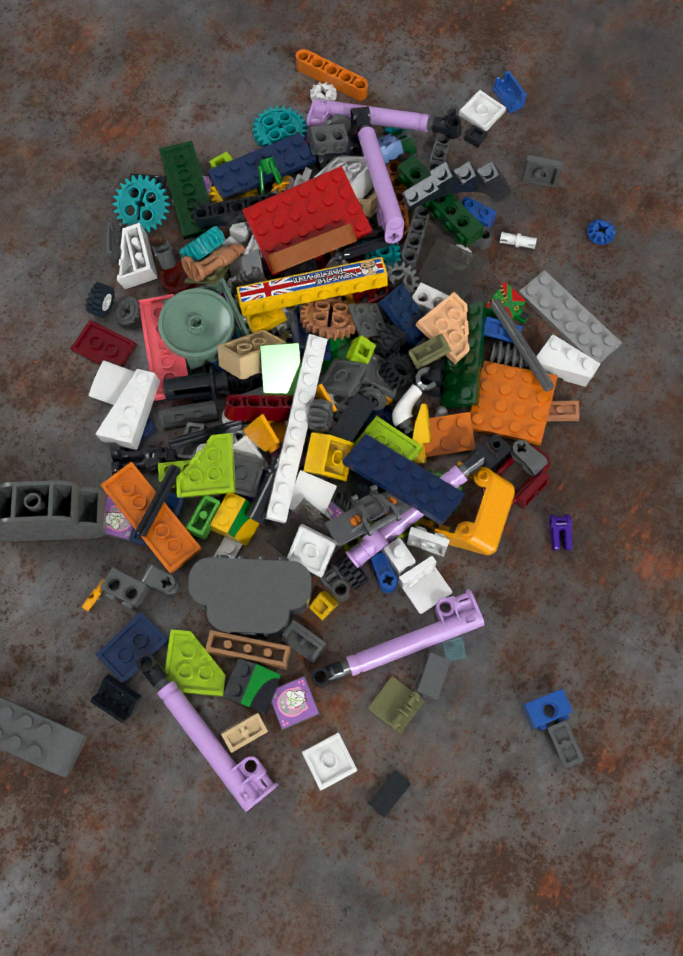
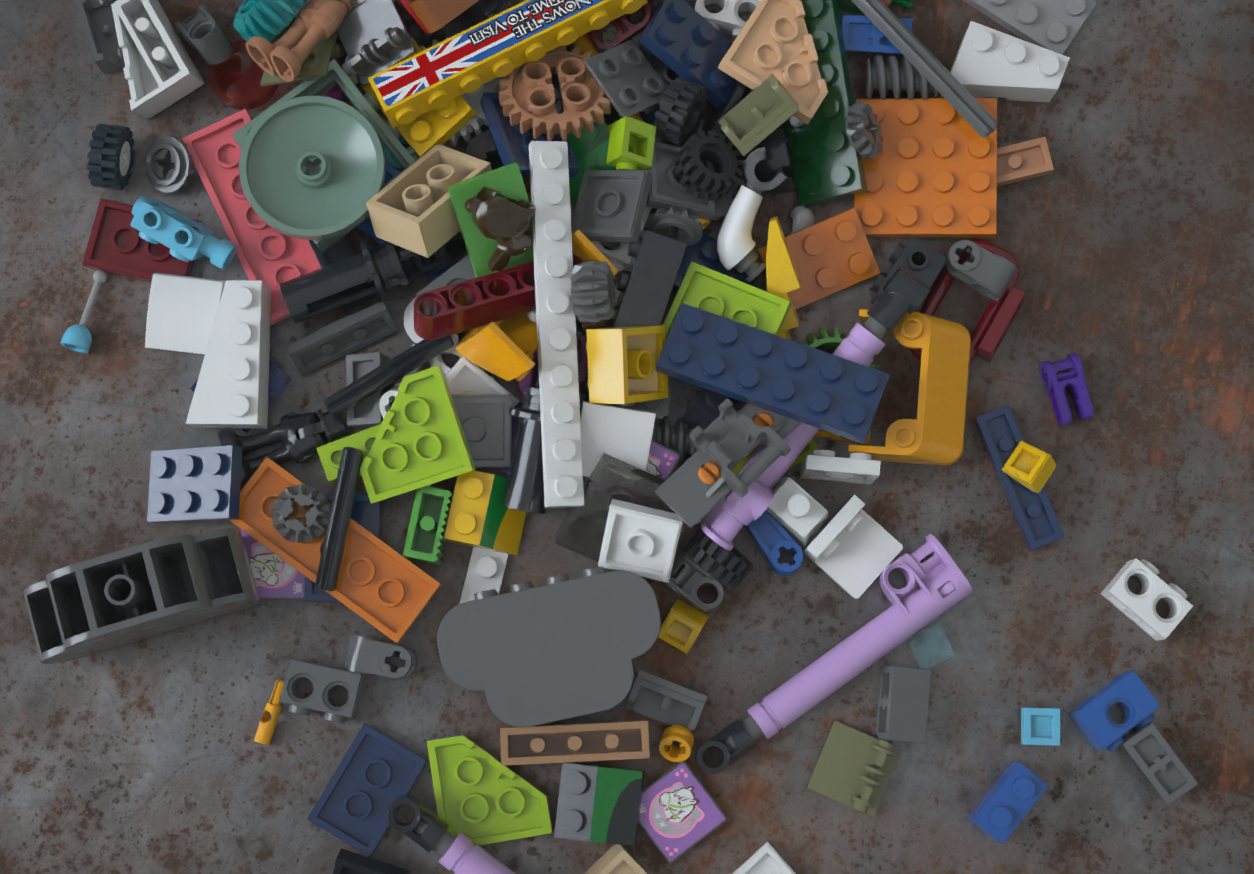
camera: 15 degrees left, 10 degrees up
none -> hinge [60,270,107,353]
none -> medium azure brick [130,196,237,270]
none -> plate [147,445,242,523]
none -> dark grey gear [271,484,330,543]
none -> dark brown animal [465,186,536,272]
none -> light orange bush [659,725,694,762]
none -> dark grey gear [846,101,883,159]
none -> blue brick [967,761,1048,844]
none -> dark blue plate [974,405,1065,551]
none -> yellow slope [1002,441,1056,494]
none -> medium azure plate [1021,708,1060,746]
none -> white brick [1100,558,1193,641]

